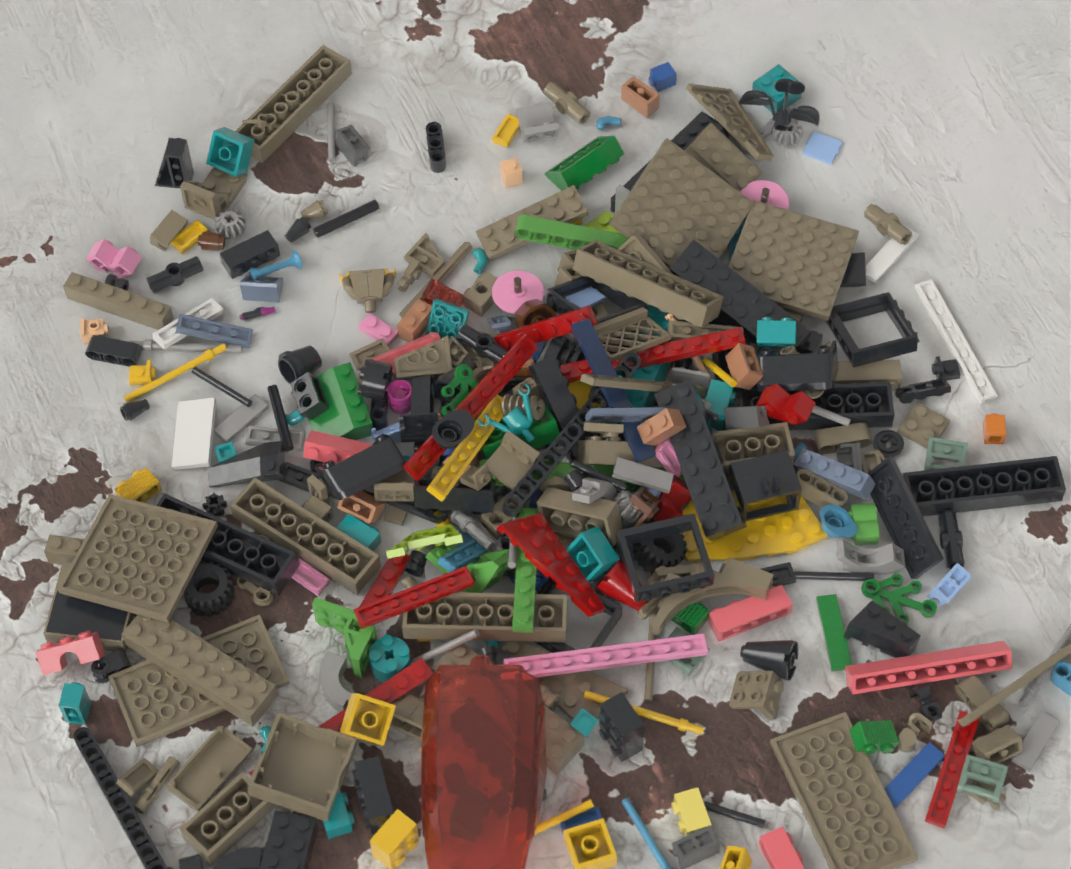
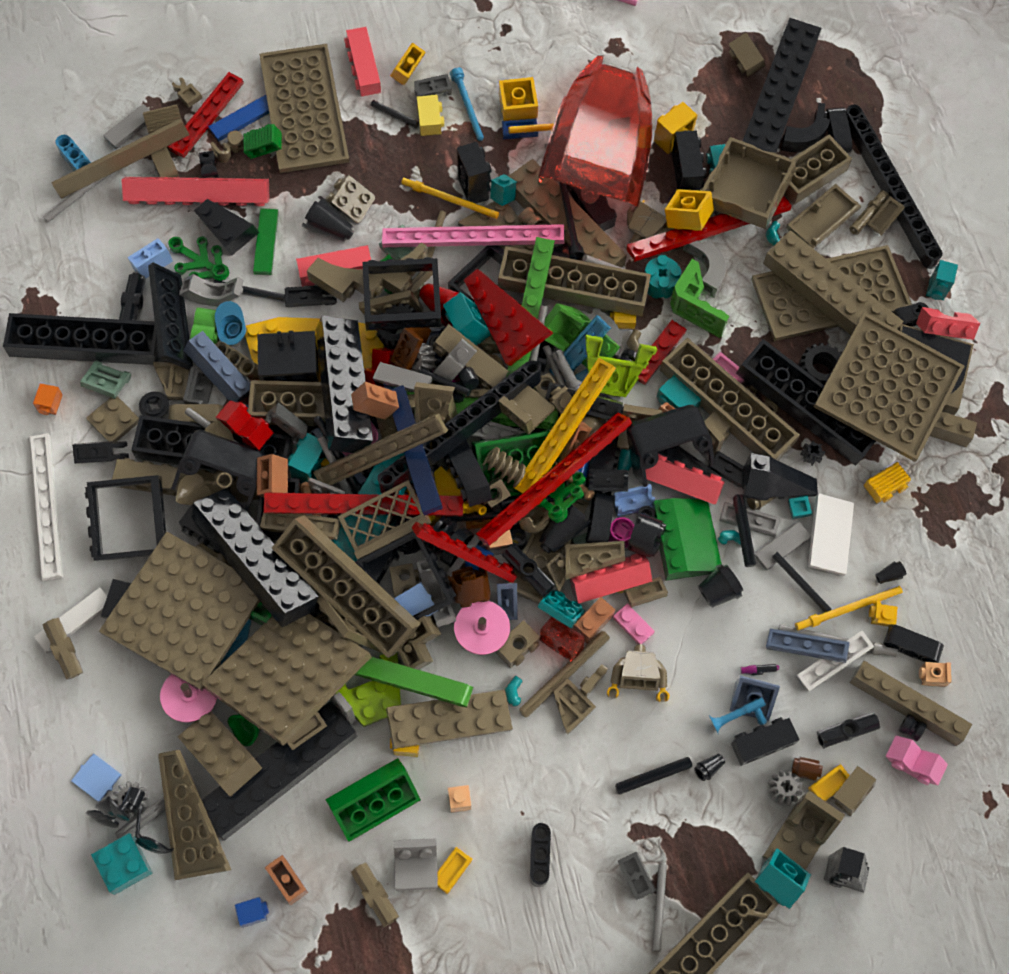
camera: 175 degrees left, 10 degrees up
black brick [290,372,329,420] -> none
dark tan cone [300,200,328,220] -> none
red tile [353,566,475,630] -> none
black piece [432,409,474,449] -> none
teal piece [478,383,535,442] -> none
sand blue tile [585,407,666,423] -> none
dark azure arm [596,116,622,130] -> none
yellow bar [702,357,737,387] -> none
teal brick [757,317,797,347] -> none
black bracket [931,356,961,381] -> none
sand green plate [957,754,1008,803] -> none

